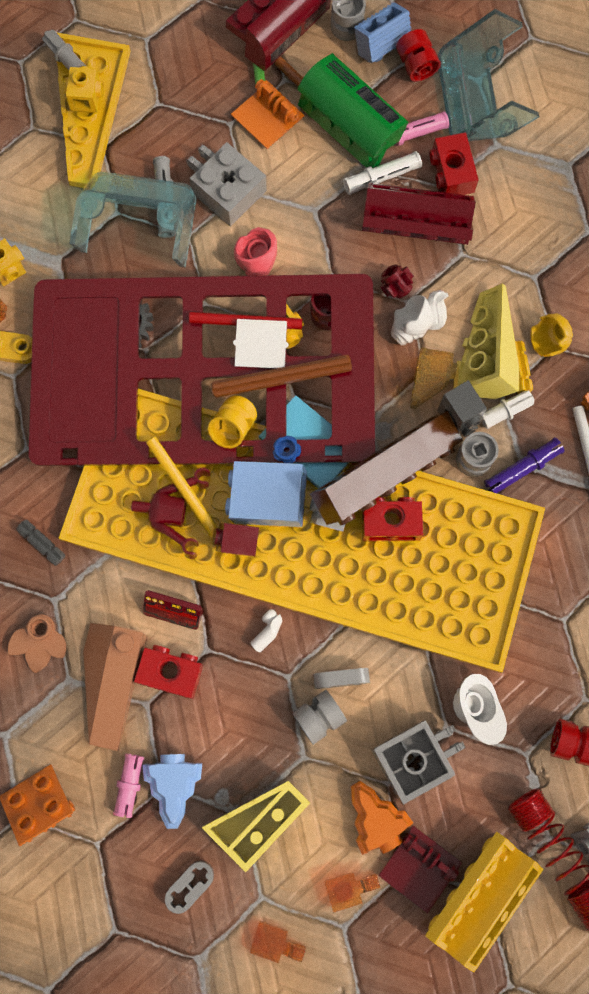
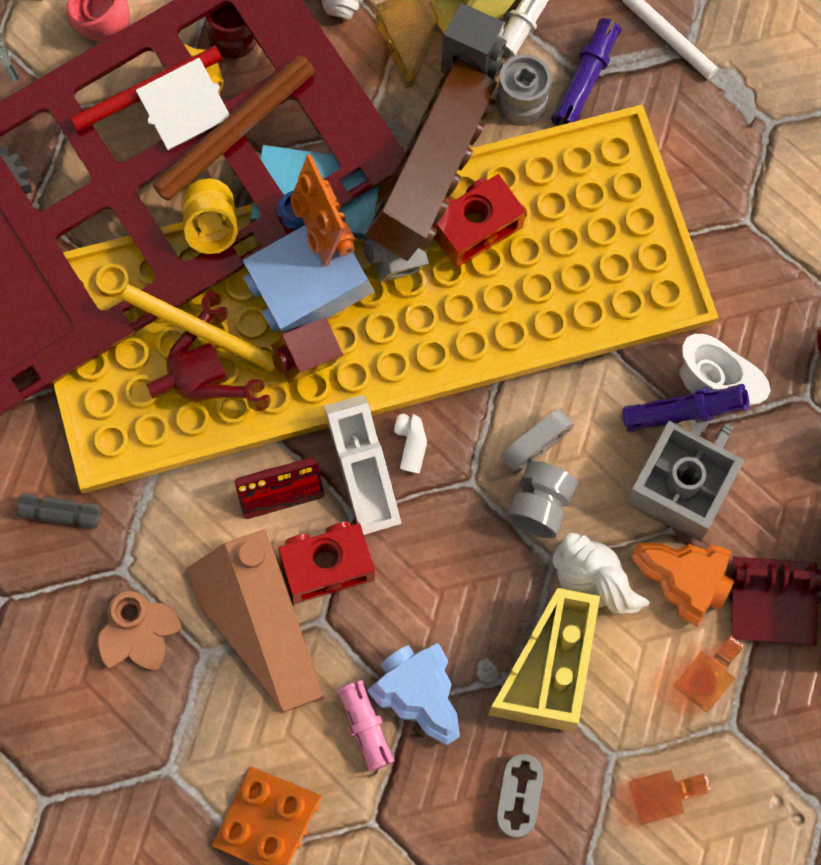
camera: 35 degrees left, 5 degrees down
none -> orange hinge [291,154,356,267]
none -> white slope [323,395,402,535]
none -> white hair [552,532,650,614]
none -> dark purple pin [622,384,750,432]

